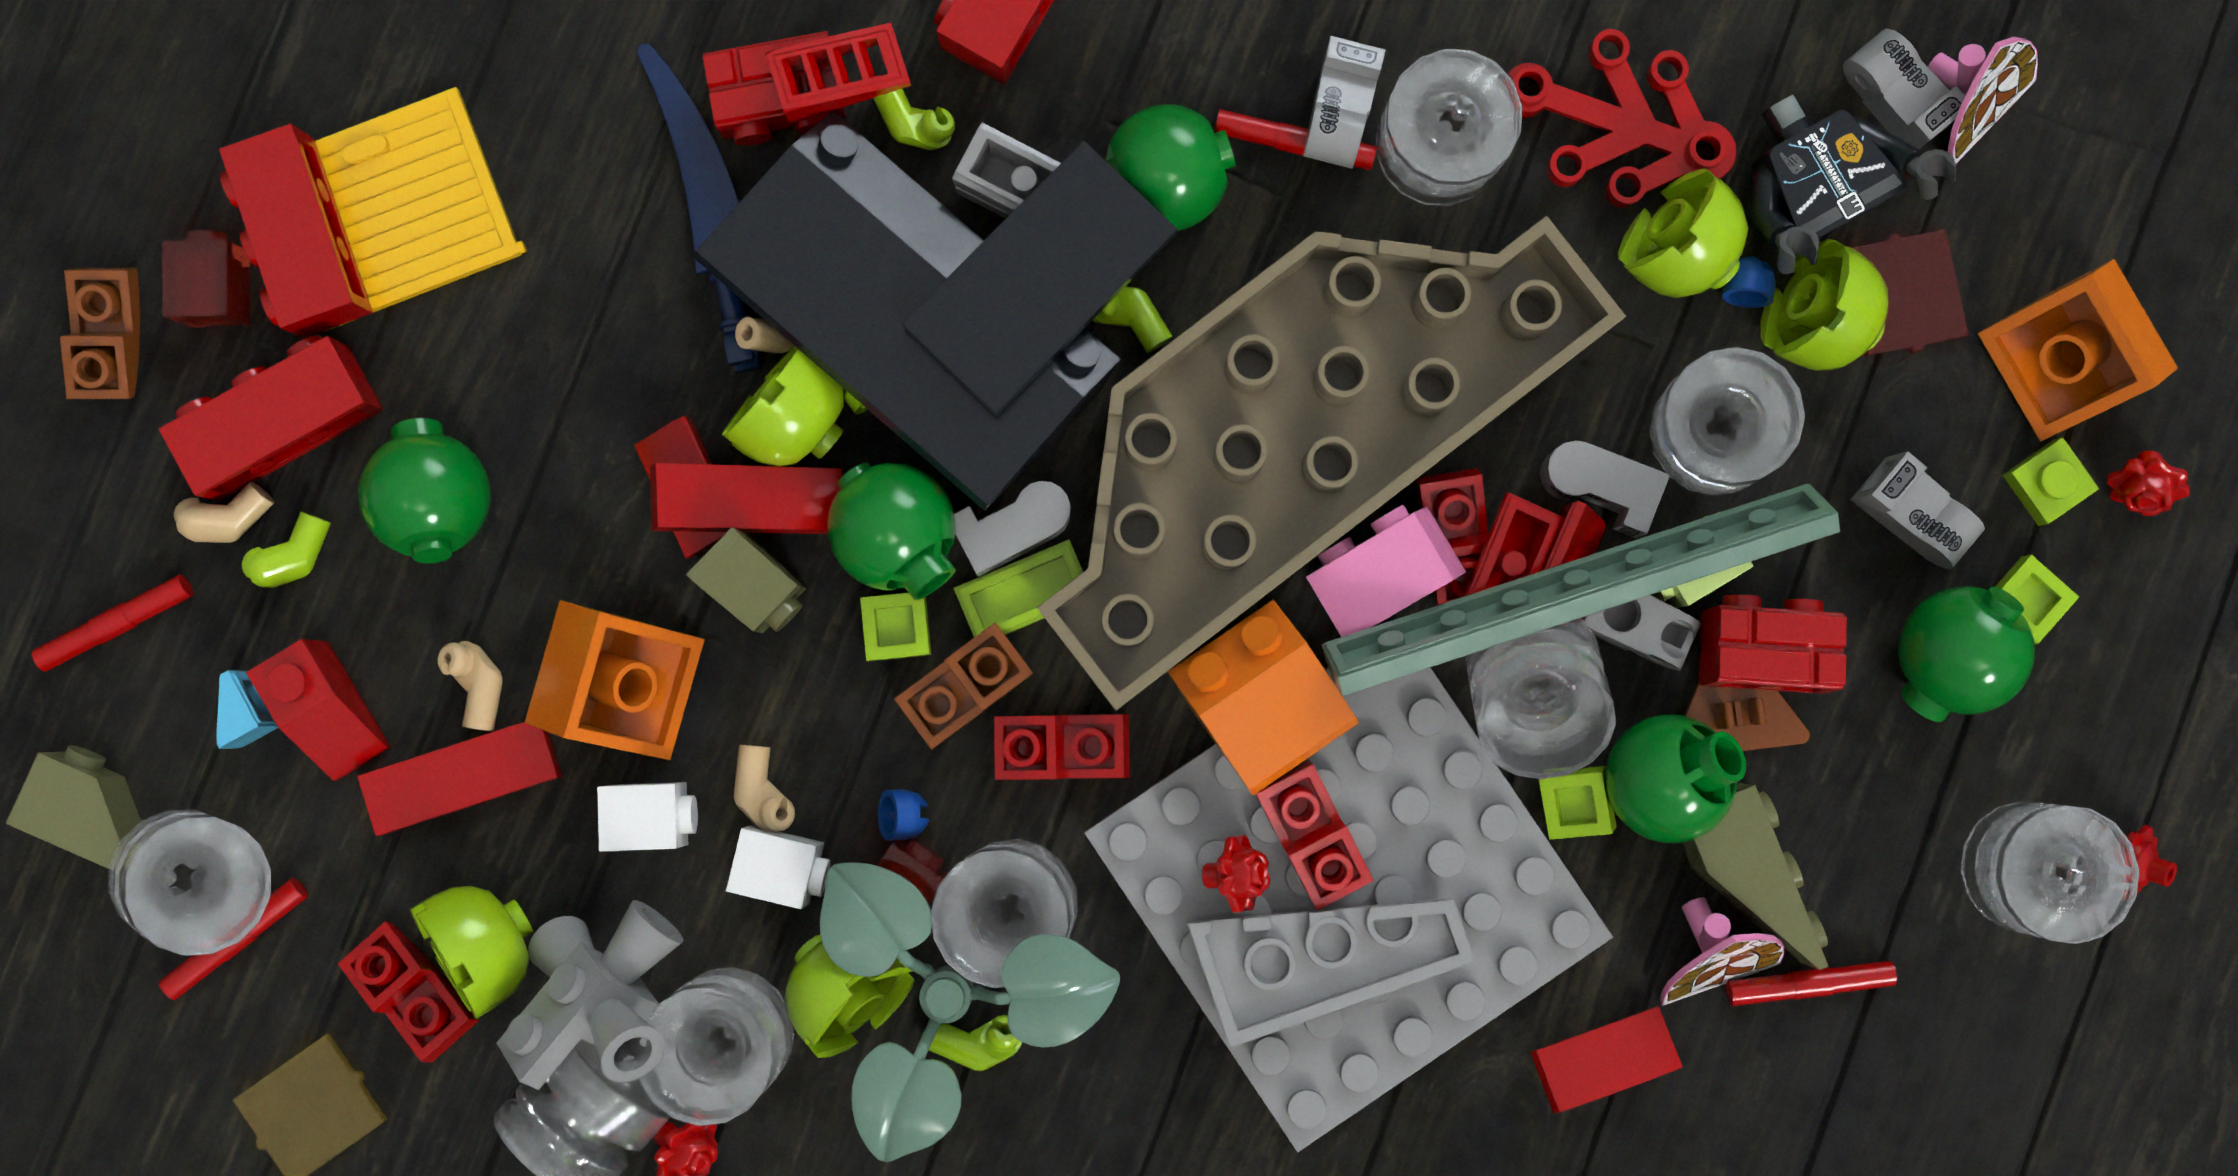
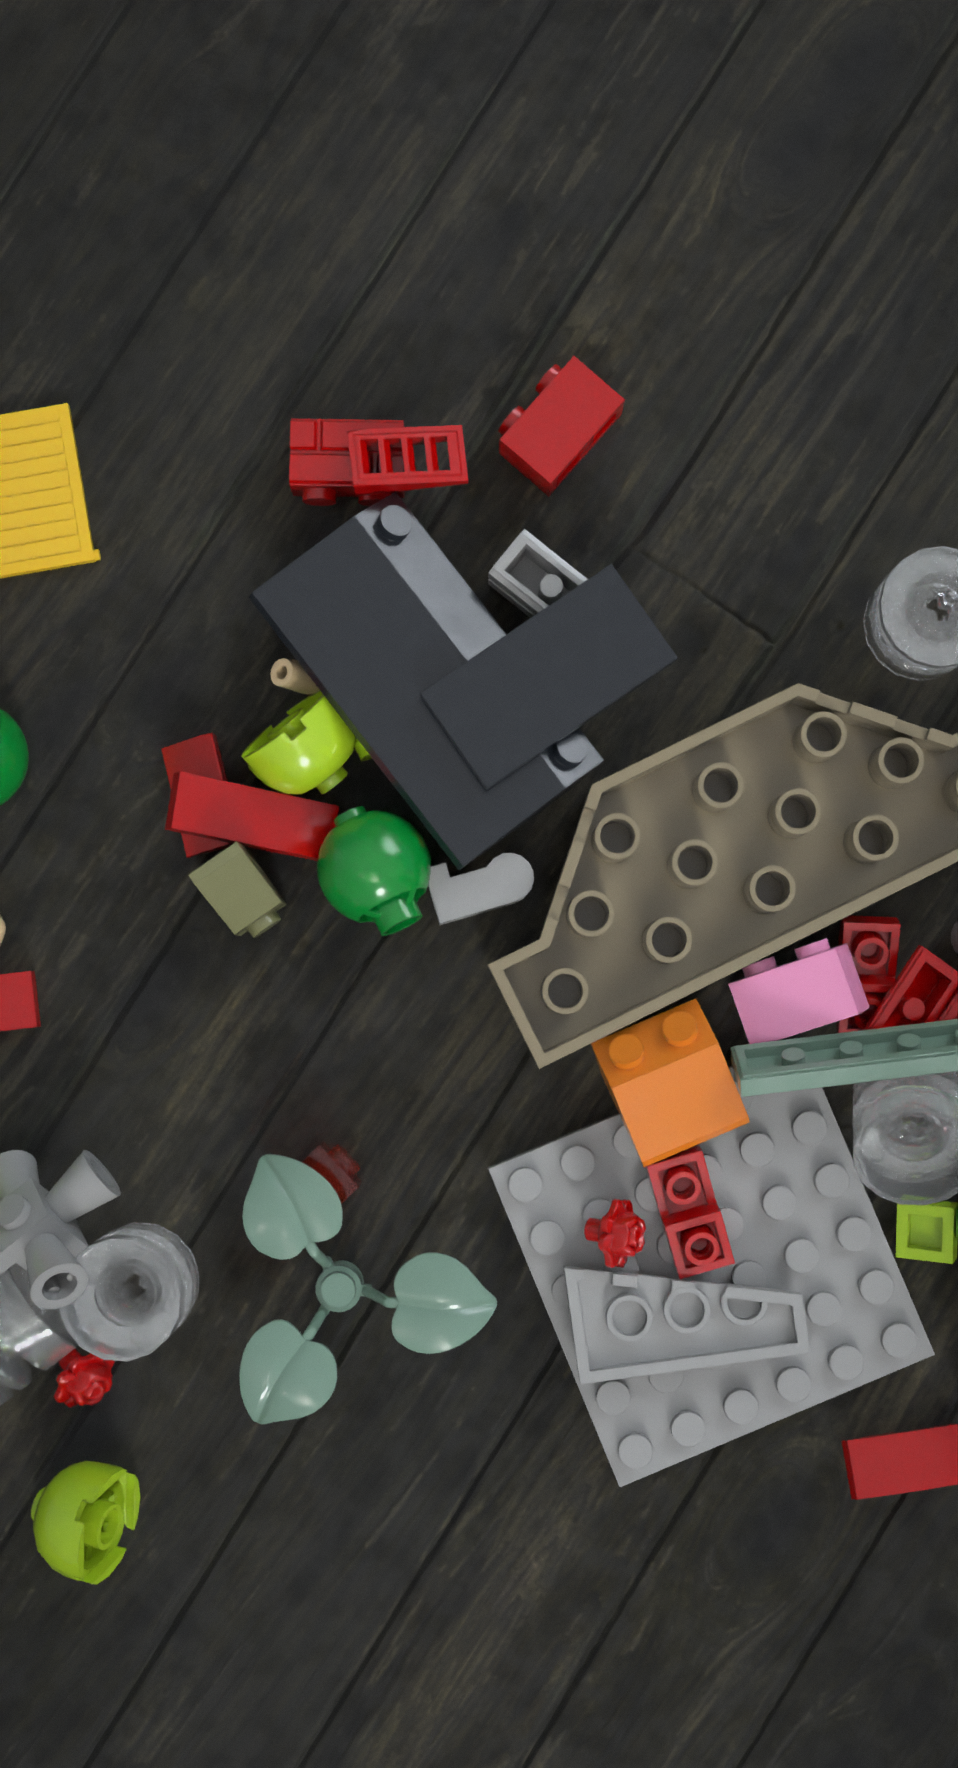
camera: 10 degrees right, 0 degrees up
orange slope [524,600,705,760] -> none
white brick [597,782,698,851] -> none
dark blue sword [637,43,761,374] -> none
white brick [726,825,830,909] -> none
tan arm [733,744,795,832] -> none
lime cylinder [784,934,914,1058] -> none
lime plate [860,593,932,661] -> none
lime arm [873,89,955,150] -> none
blue hinge [878,789,929,841] -> none
dark orange slope [894,622,1033,750] -> none
lime arm [929,1015,1022,1071] -> none
clear wheel [931,839,1078,988] -> none
lime tile [954,540,1083,637] -> none
red slope [994,714,1130,780] -> none
lime arm [1092,286,1173,354] -> none
green brick [1105,104,1236,231] -> none
red piece [1214,109,1377,171] -> none
light grey leg [1303,36,1386,169] -> none

